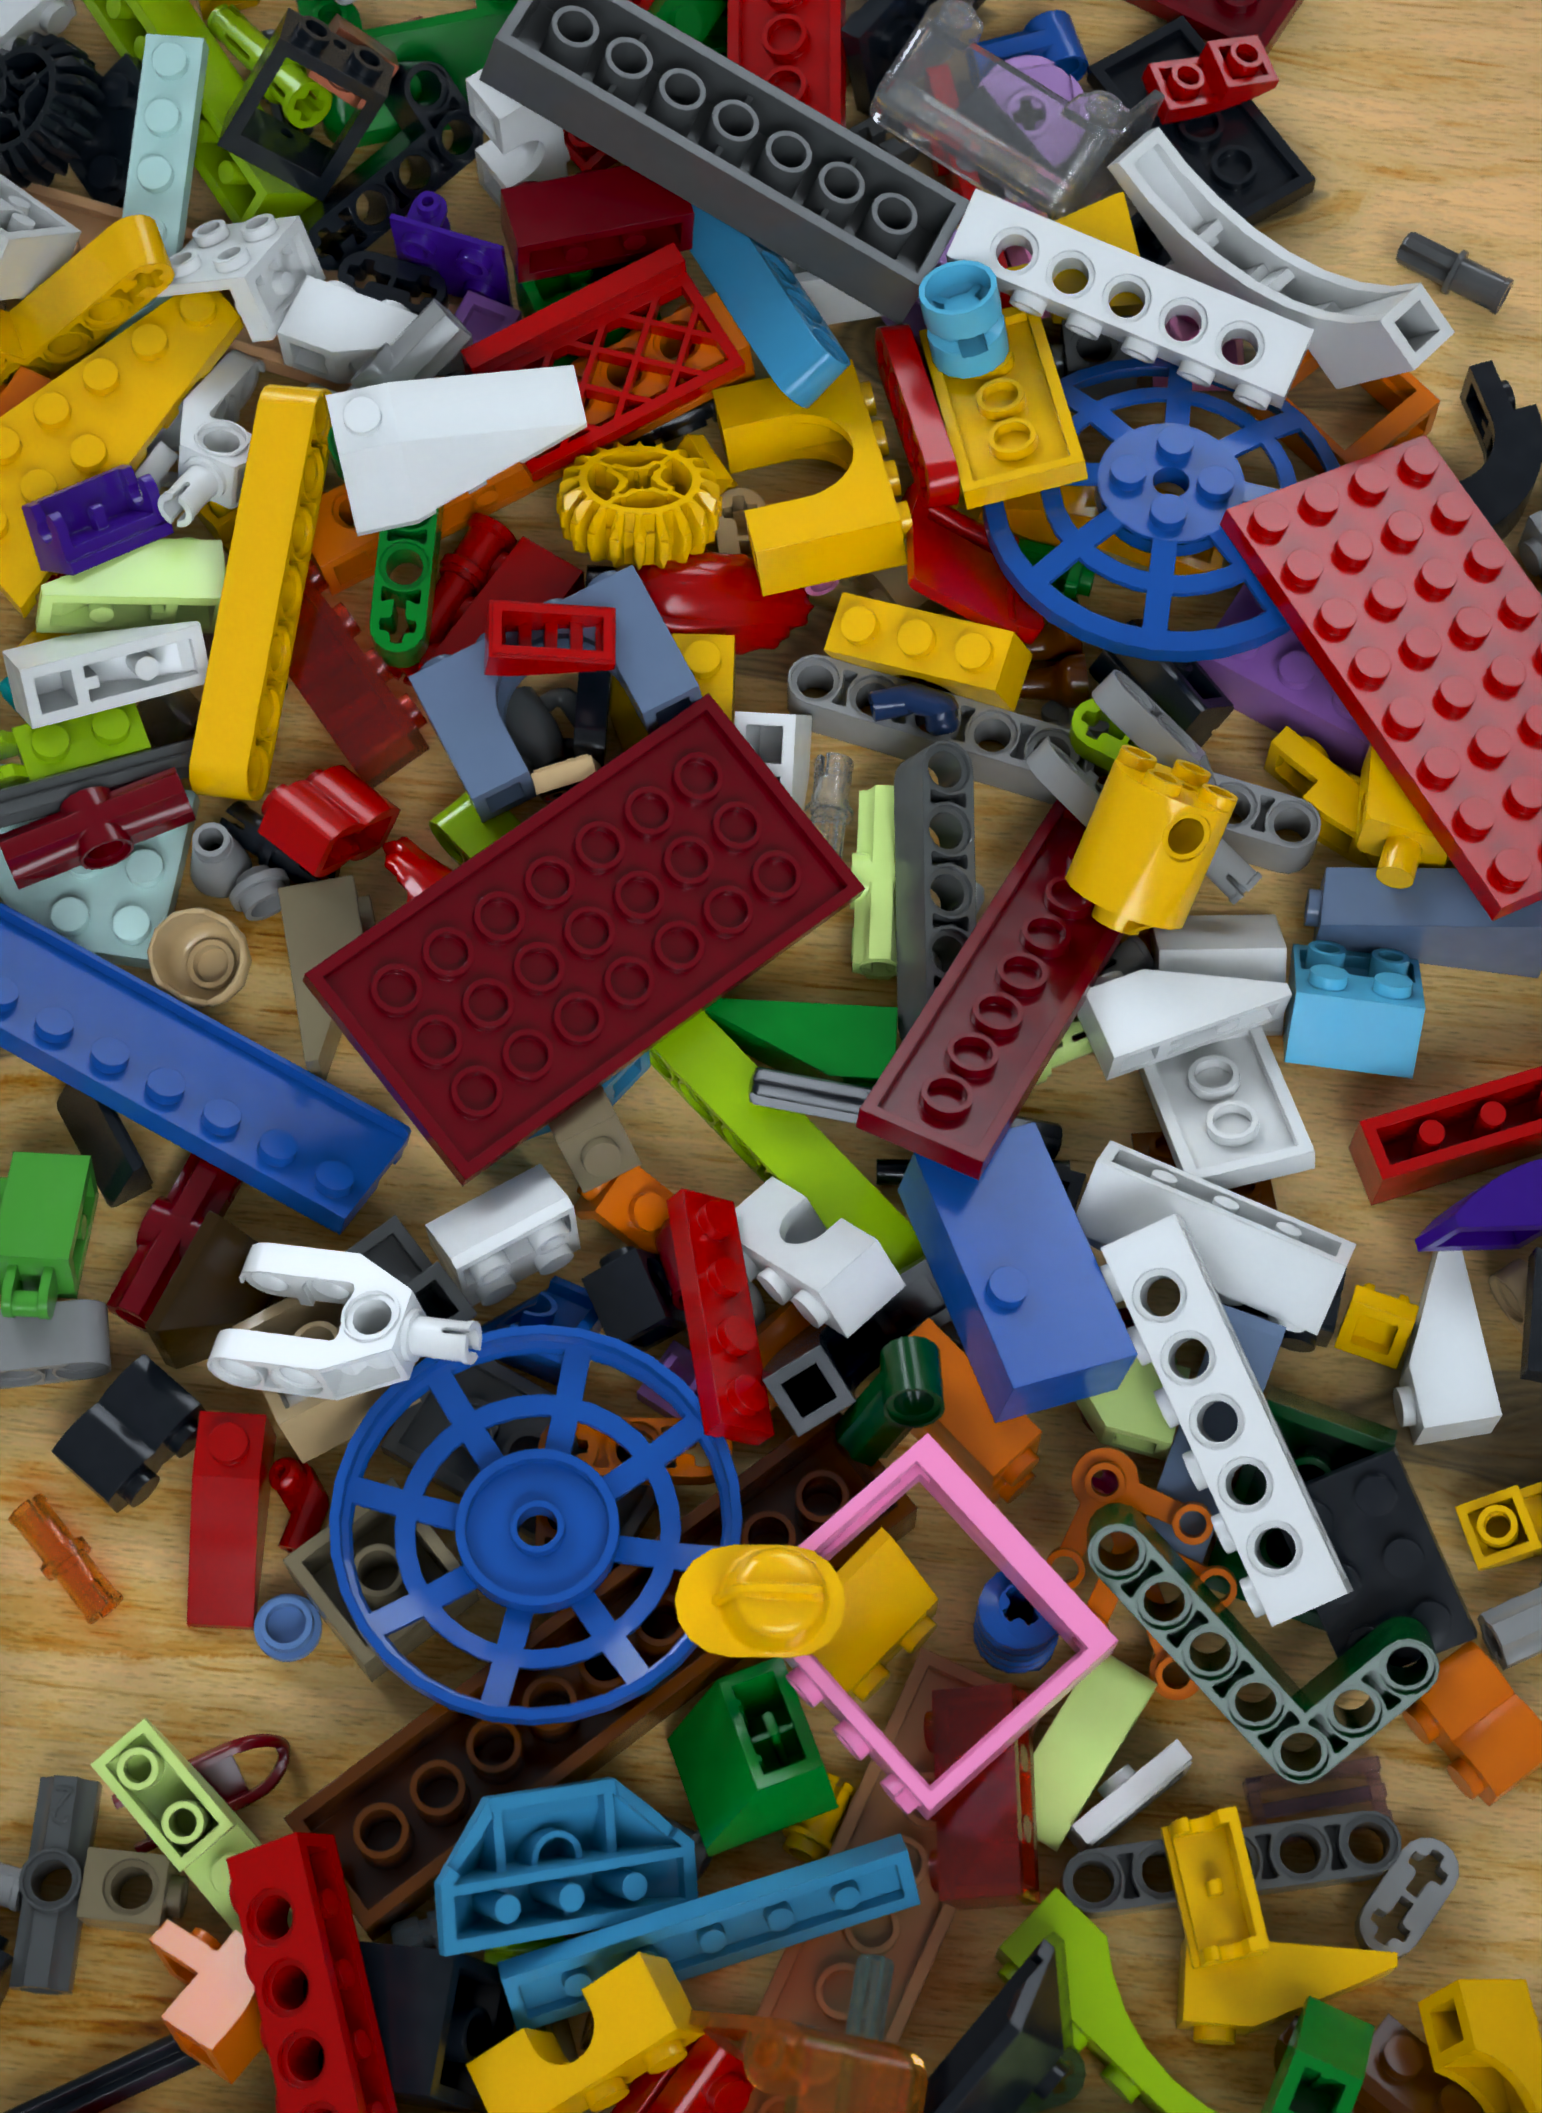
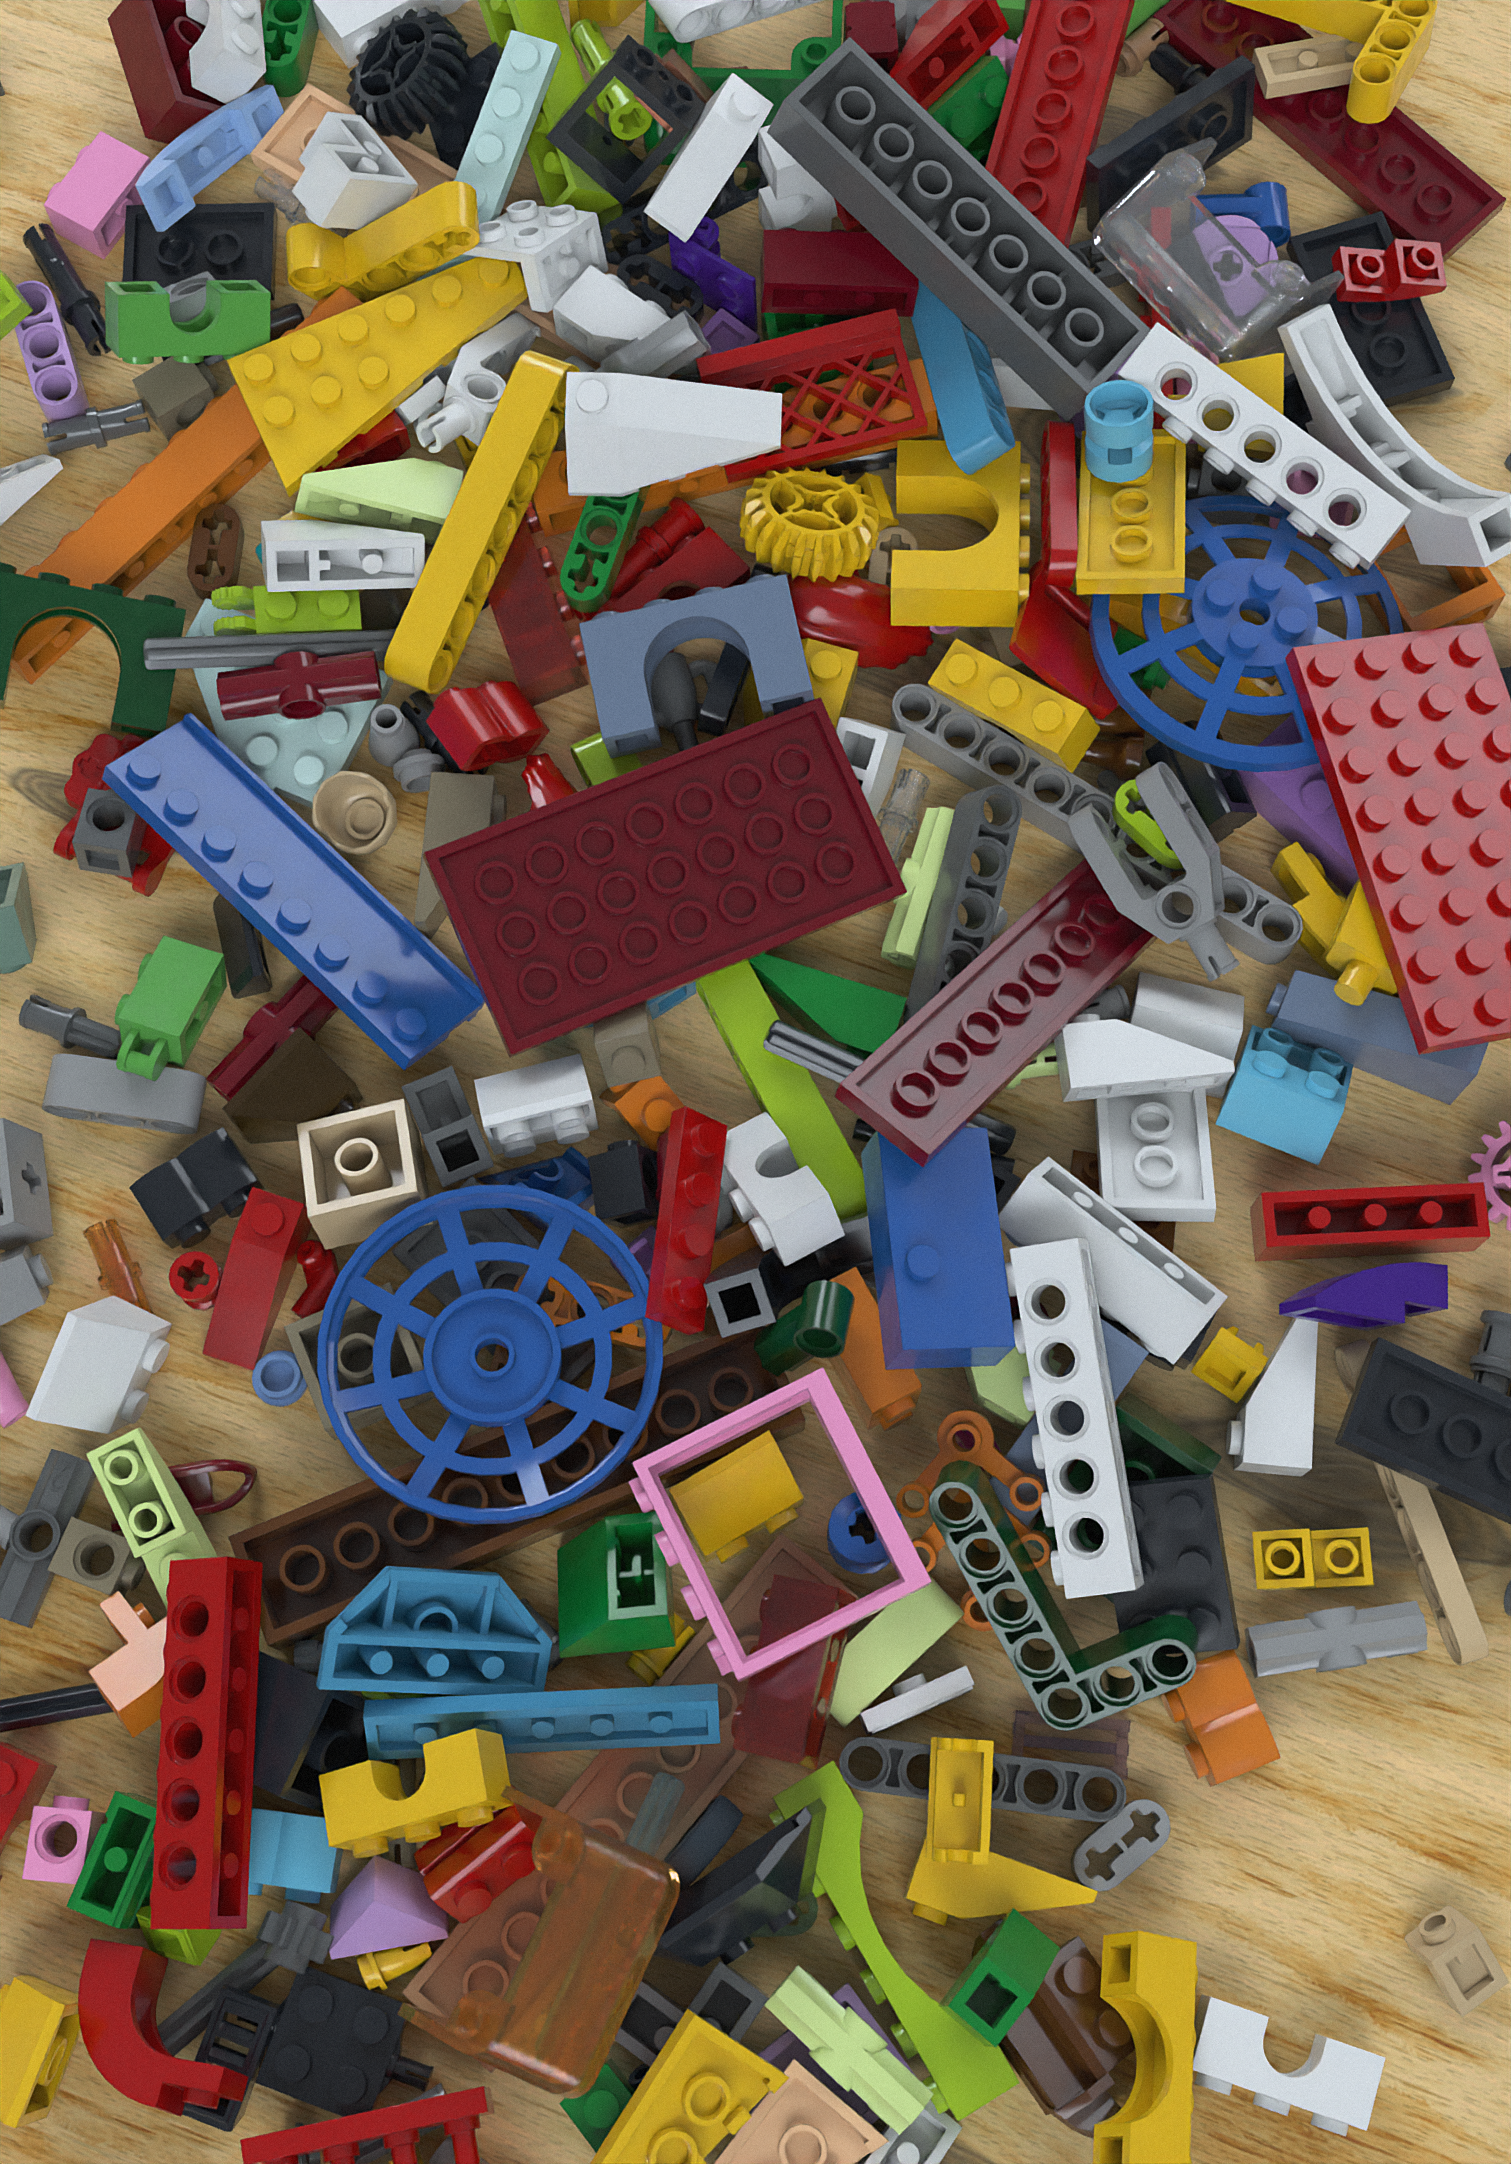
camera: 15 degrees right, 5 degrees up
dark purple hinge [21,465,174,576] -> none
white piece [207,1243,482,1400] -> none
red slope [484,599,616,676] -> none
tan tile [531,754,601,805] -> none
yellow piece [675,1545,846,1658] -> none
dark blue arm [868,682,959,736] -> none
yellow cylinder [1065,745,1238,935] -> none
none -> white slope [25,1295,172,1434]
none -> red bush [168,1251,223,1311]
none -> white slope [643,73,774,242]
none -> black bush [655,1794,744,1895]

